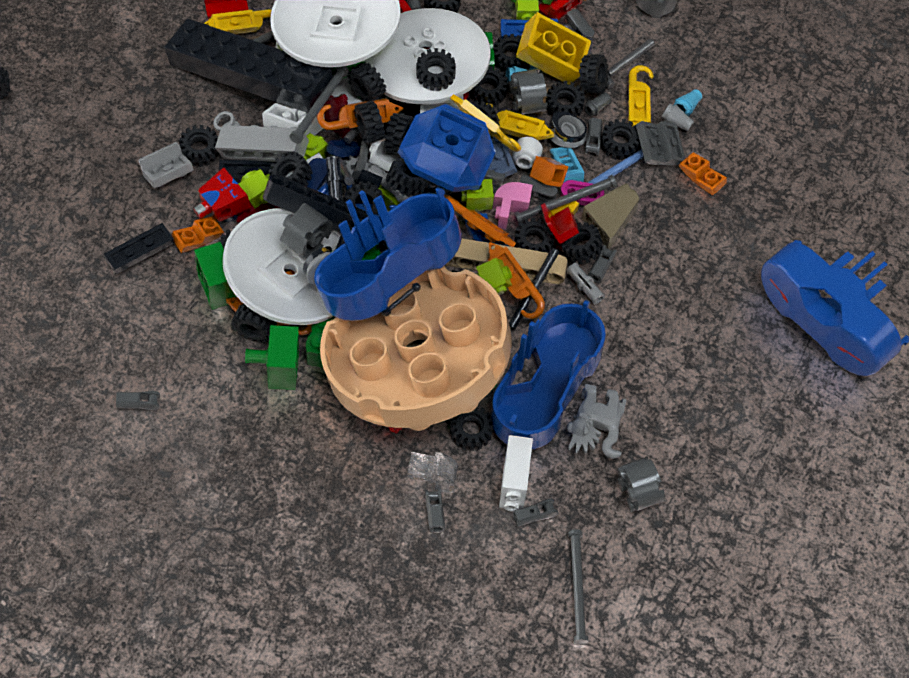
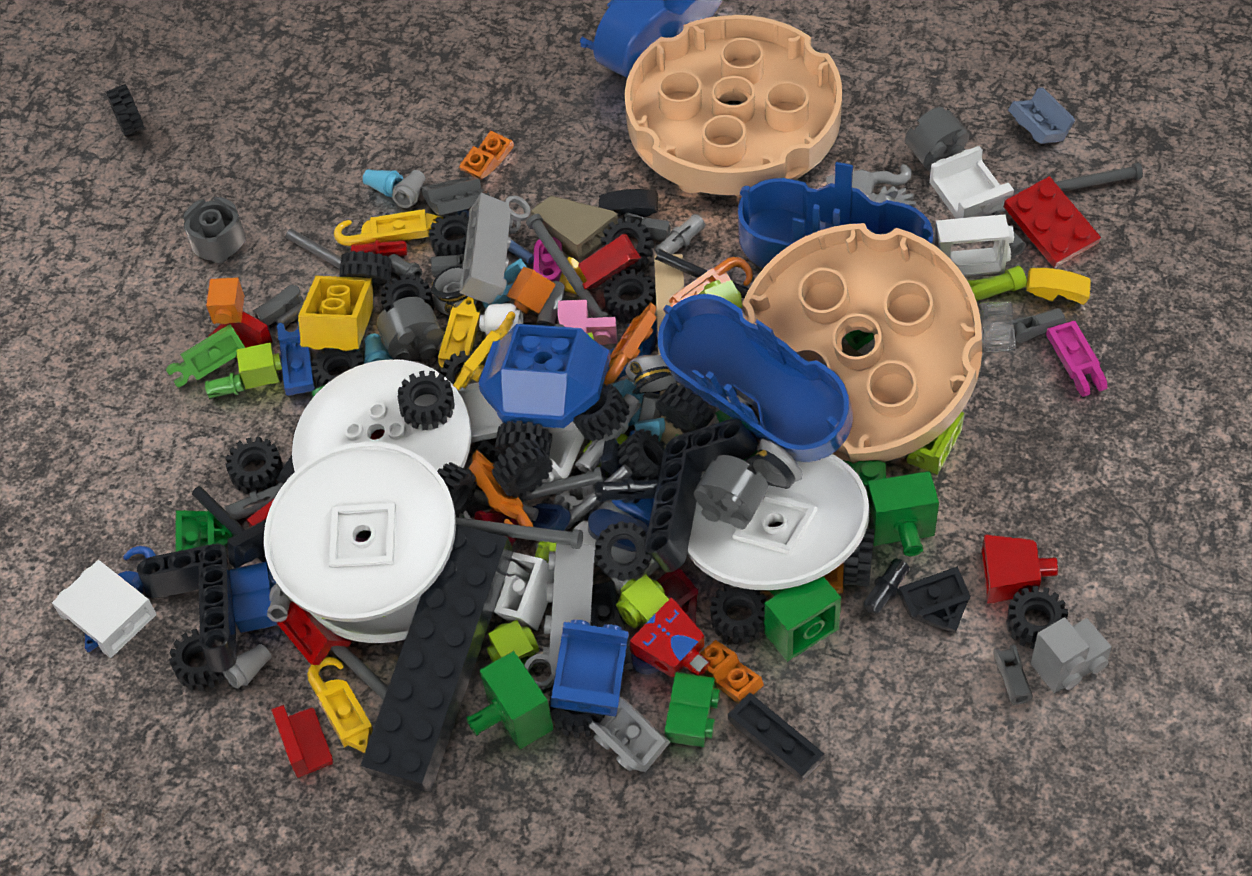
camera: 90 degrees left, 5 degrees down
none -> red axle [351,240,407,257]
none -> light grey hinge [460,193,530,304]
none -> green brick [466,651,554,749]
none -> lime brick [487,620,540,666]
none -> blue panel [550,620,629,717]
none -> black slope [598,189,658,217]
none -> light nougat plate [625,15,842,198]
none -> green brick [665,672,720,747]
none -> black axle [863,558,910,614]
none -> black slope [898,566,971,633]
none -> lime hinge [907,412,964,475]
none -> white panel [929,146,1014,219]
none -> lime plant [967,265,1027,301]
none -> red torso [981,535,1058,603]
none -> red plate [1003,176,1101,268]
none -> black tyre [1006,586,1068,649]
none -> sand blue bracket [1008,88,1075,144]
none -> yellow slope [1026,268,1091,305]
none -> light grey brick [1031,617,1112,694]
none -> dark pink hinge [1046,321,1108,397]

